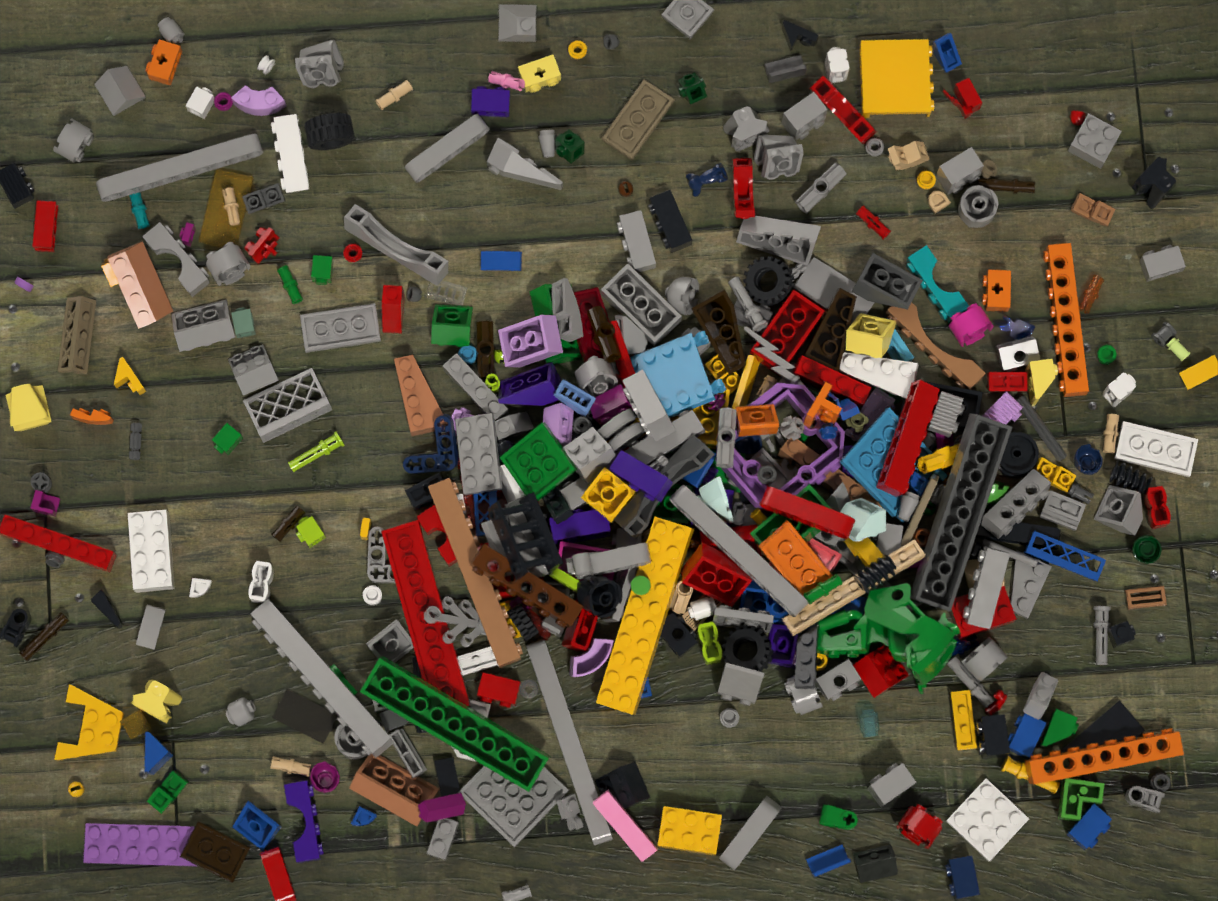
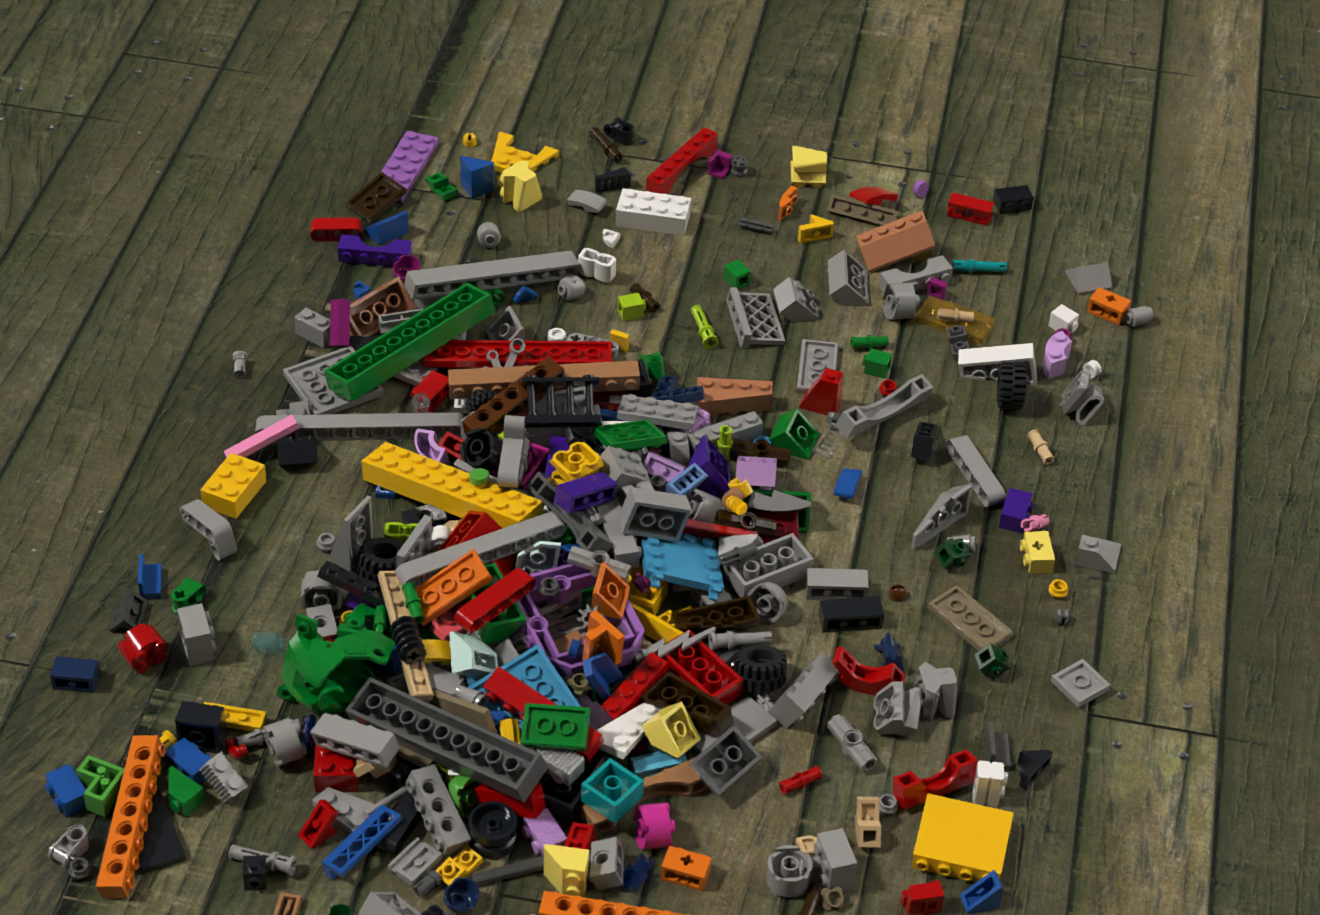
camera: 105 degrees right, 35 degrees down
light grey brick [53,119,94,163] -> none
light grey beam [96,134,263,202] -> none
sand green brick [231,307,256,339] -> none
red hips [244,227,279,264] -> none
tan pin [270,756,311,777] -> none
light grey brick [781,92,828,141] -> none
teal arch [906,245,969,323] -> none
white plate [946,779,1029,862] -> none
none -> red slope [298,799,339,849]
none -> blue tile [512,285,538,303]
none -> green tile [520,703,591,751]
none -> light grey head [558,276,585,301]
none -> teal brick [581,758,644,823]
none -> green piece [639,351,665,379]
none -> dark grey axle [718,543,758,566]
none -> yellow piece [722,478,753,515]
none -> red slope [849,187,898,206]
none -> black slope [911,421,938,462]

